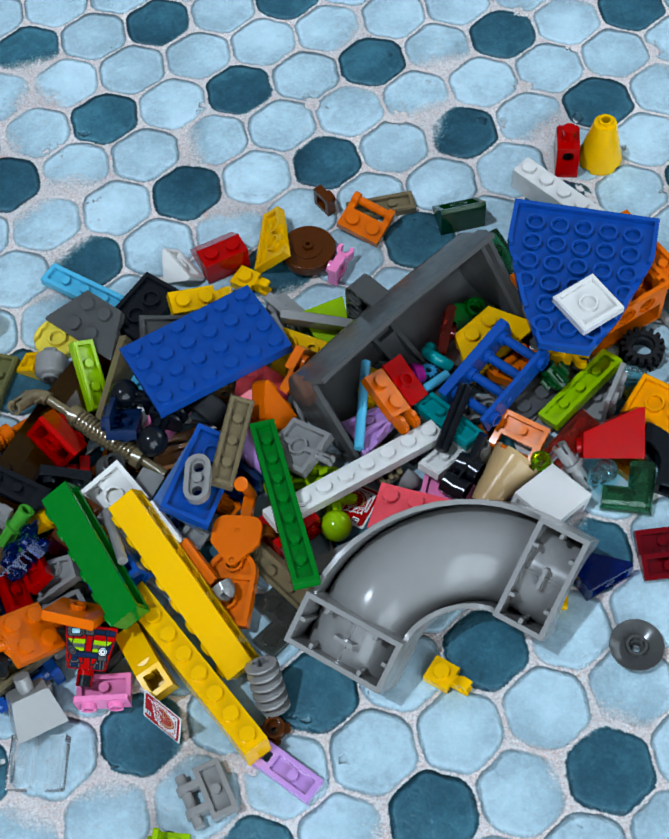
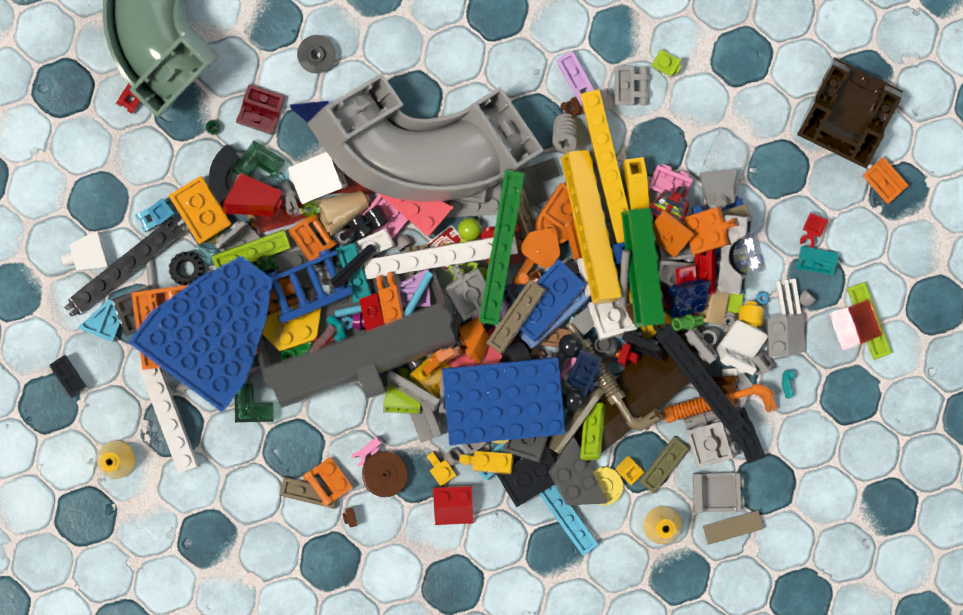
camera: 155 degrees left, 30 degrees up
red slope [26,409,88,467] -> none
light grey head [35,347,66,384] -> none
sticker [143,690,182,744] -> none
white slope [162,248,205,284] -> none
light grey plate [183,453,212,505] -> none
light grey hinge [212,578,236,601] -> none
yellow wing [254,206,291,273] -> none
yellow plate [423,655,473,697] -> none
dark green slope [432,197,486,235] -> none
white tile [552,273,624,336] -> none
red torso [554,123,580,178] -> none

